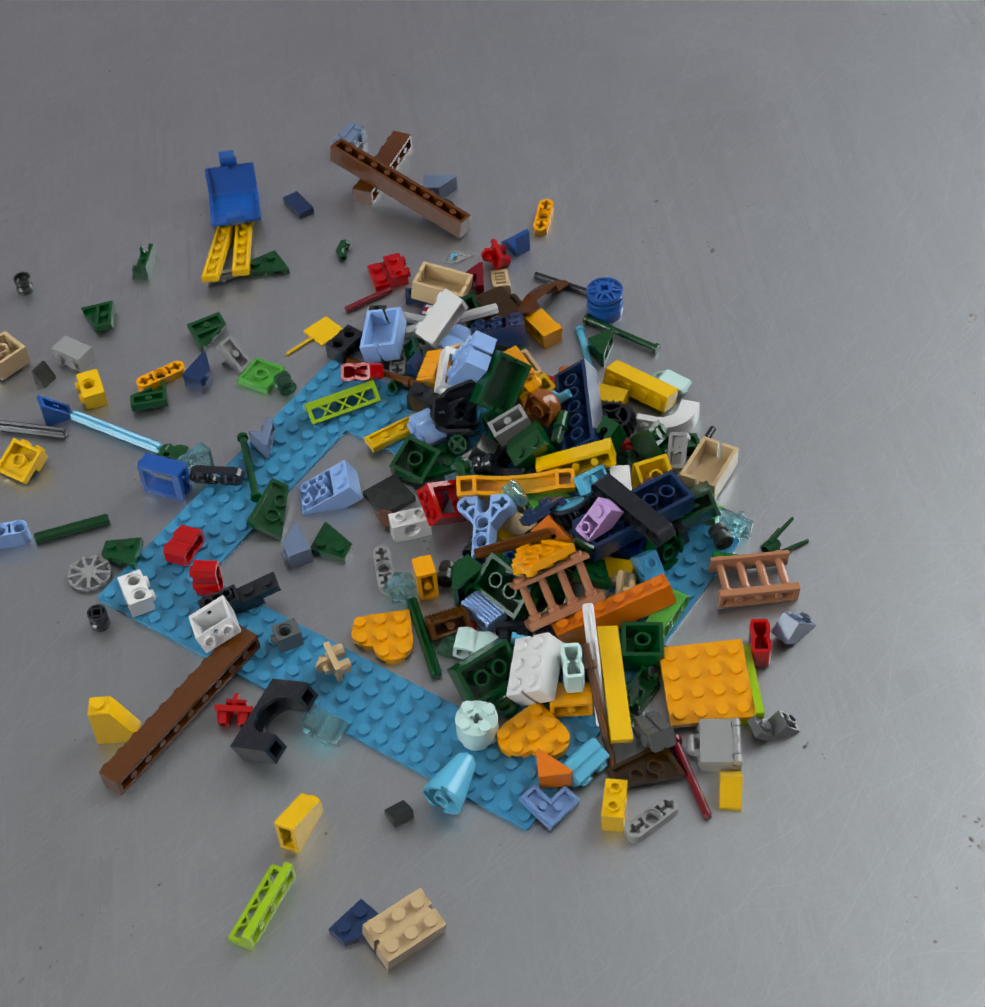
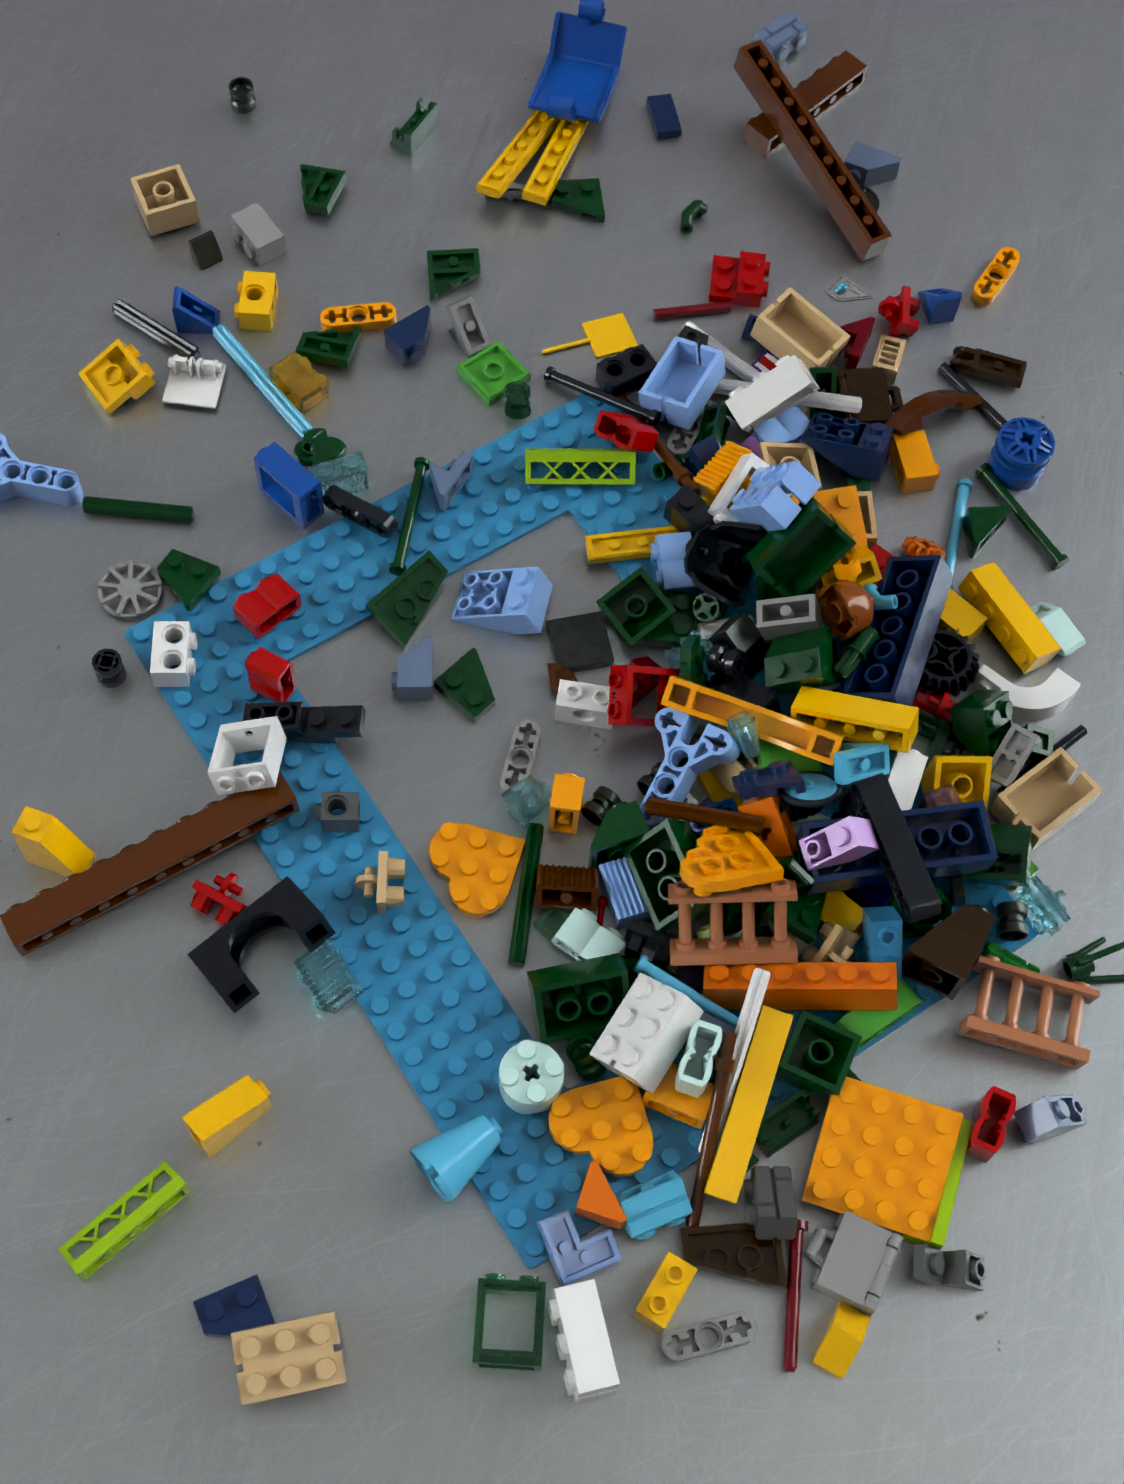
camera: 15 degrees right, 15 degrees up
pearl dark grey slope [384,800,414,827] -> none
dark green hinge [596,415,628,454] -> none
none -> white hinge [162,354,227,409]
none -> clear yellow brick [269,352,330,414]
none -> clear green window [472,1273,546,1372]
none -> black bar [544,366,661,427]
none -> white piece [547,1279,620,1404]
none -> dark brown slope [902,903,996,1000]
none -> dark brown hinge [949,346,1027,389]

